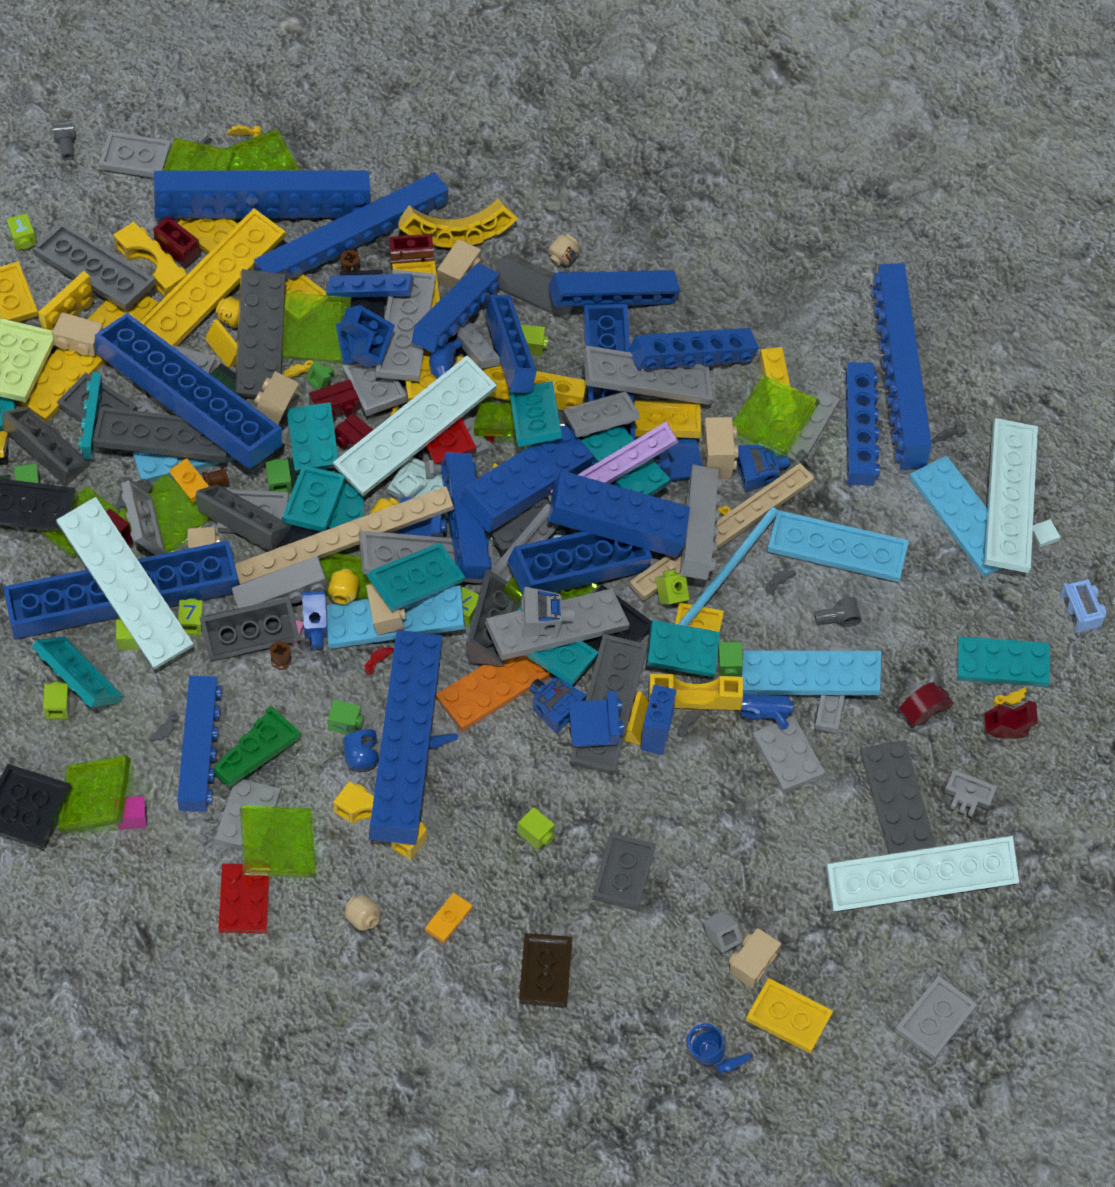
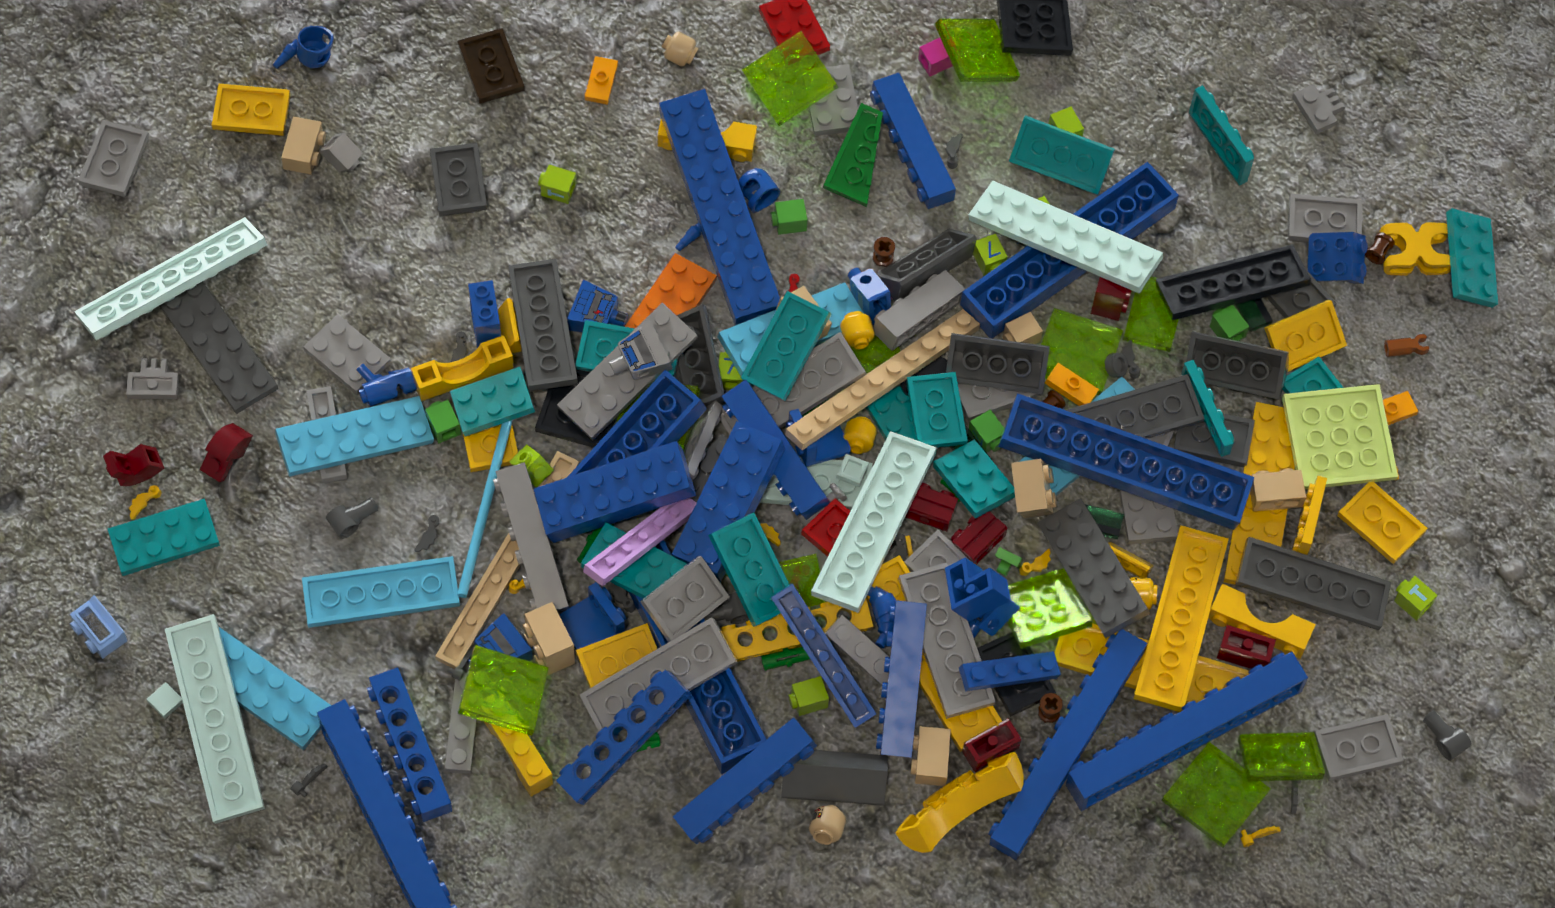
camera: 155 degrees right, 5 degrees up
light grey plate [121,480,165,555] -> none
blue bracket [569,691,624,747] -> none

